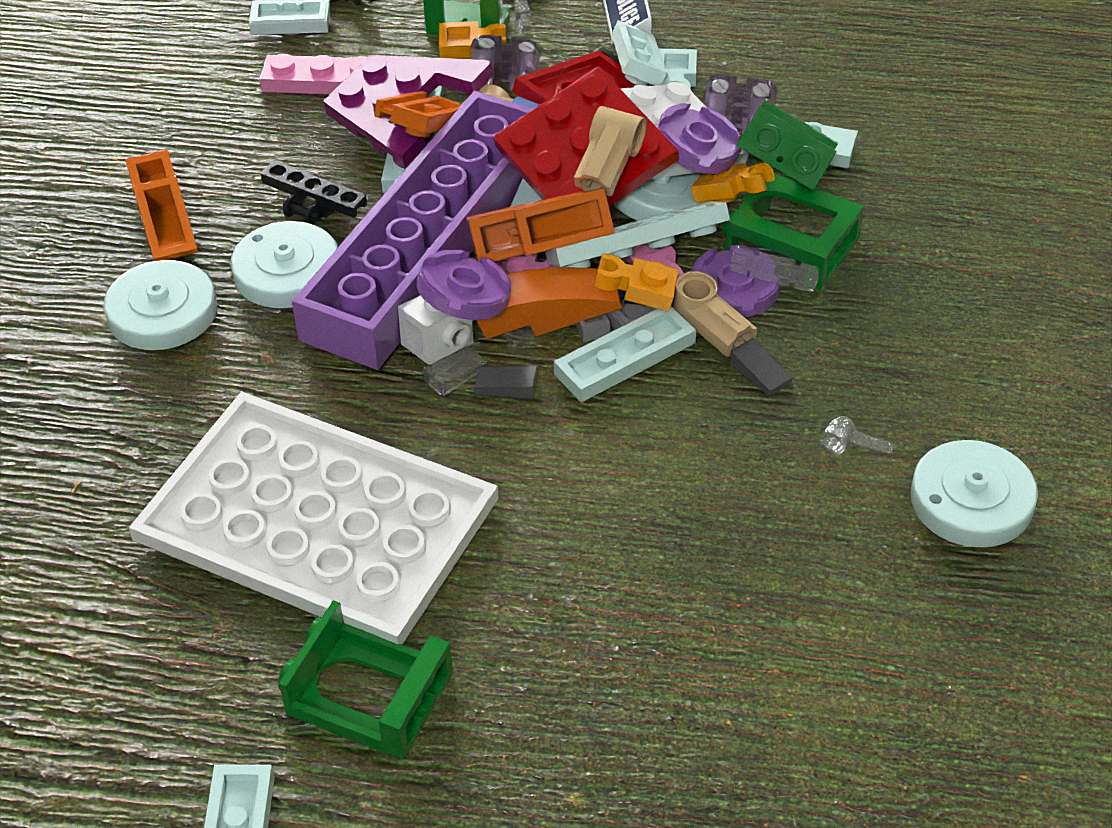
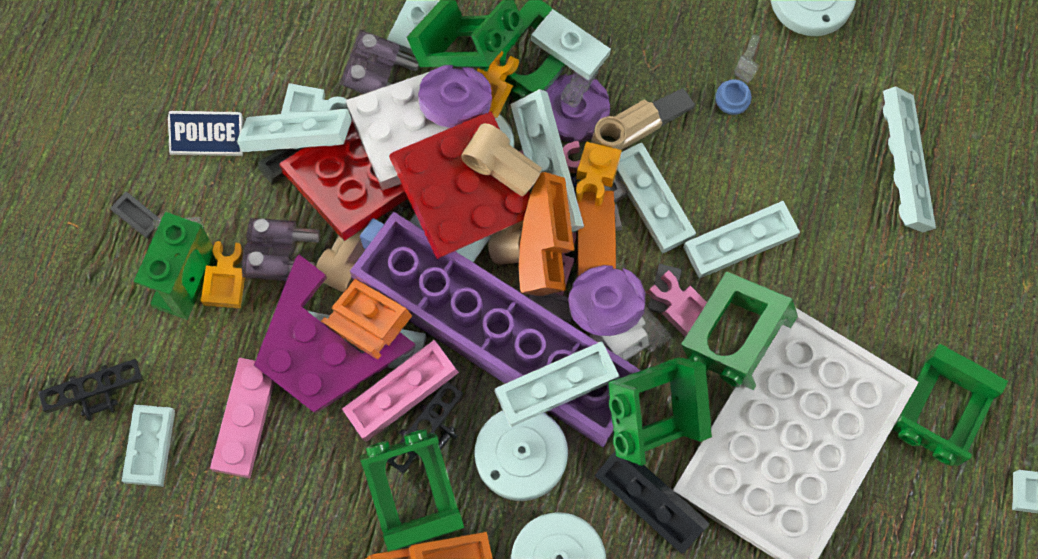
camera: 90 degrees left, 25 degrees up
none -> bright pink plate [342,340,459,442]
none -> green panel [360,429,464,552]
none -> light aqua plate [495,341,619,427]
none -> light aqua plate [531,9,611,81]
none -> black plate [595,451,710,554]
none -> green panel [608,357,712,466]
none -> bright pink plate [646,270,707,337]
none -> panel [681,271,798,390]
none -> light aqua plate [683,201,800,279]
none -> medium blue plate [715,79,752,115]
none -> light aqua plate [883,86,936,232]

